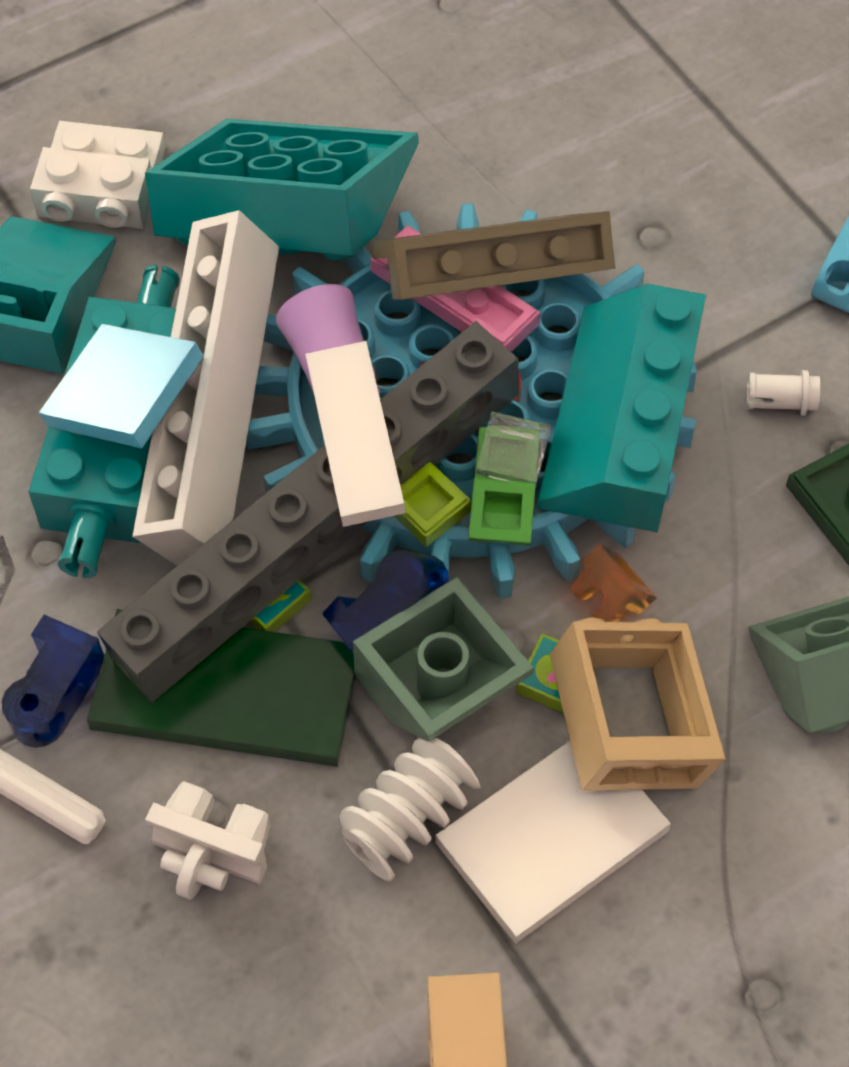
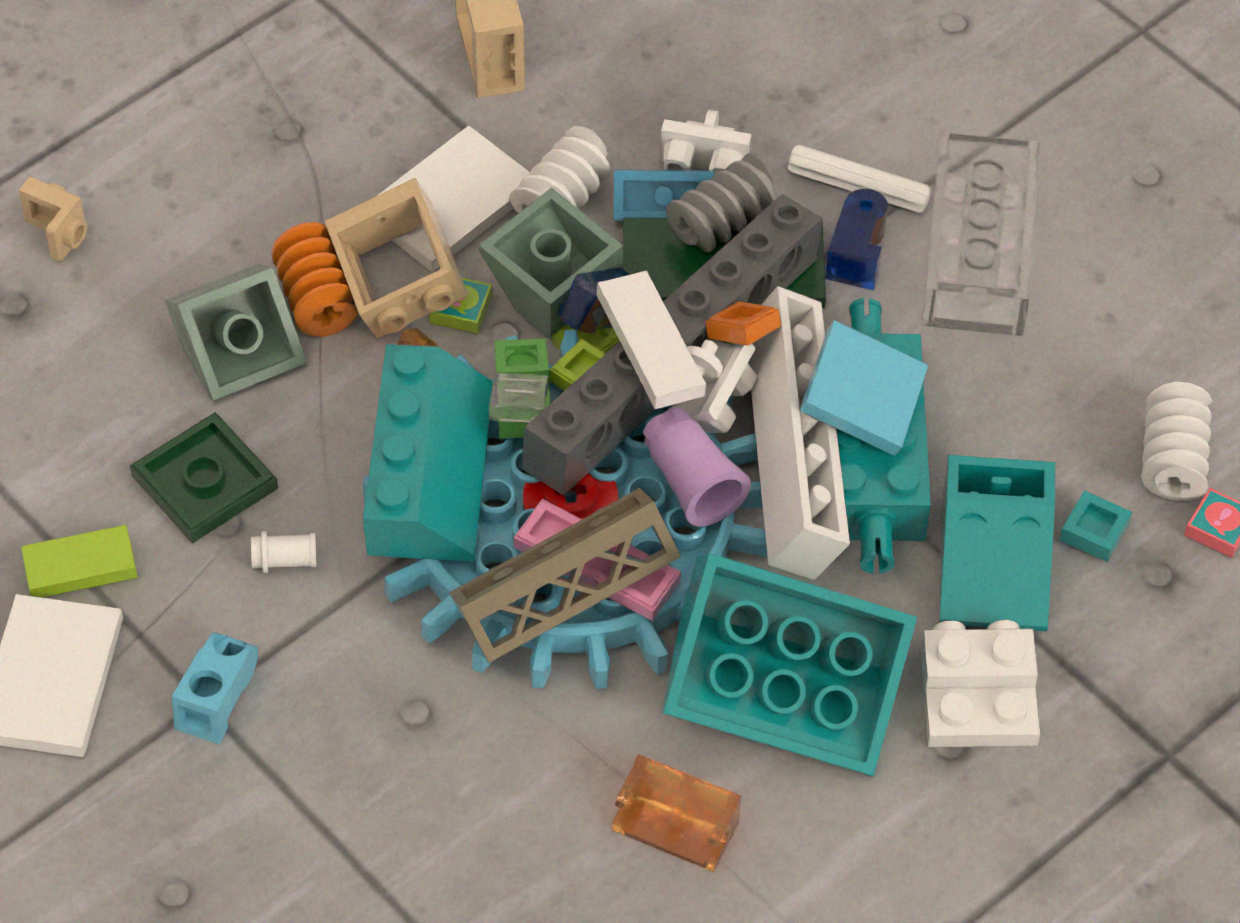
camera: 170 degrees right, 5 degrees down
none -> orange piece [271,222,358,337]
none -> clear orange hinge [612,754,741,872]
none -> dark azure plate [614,169,714,221]
none -> light grey piece [666,153,777,253]
none -> white hips [671,340,758,433]
none -> orange tile [705,301,781,346]

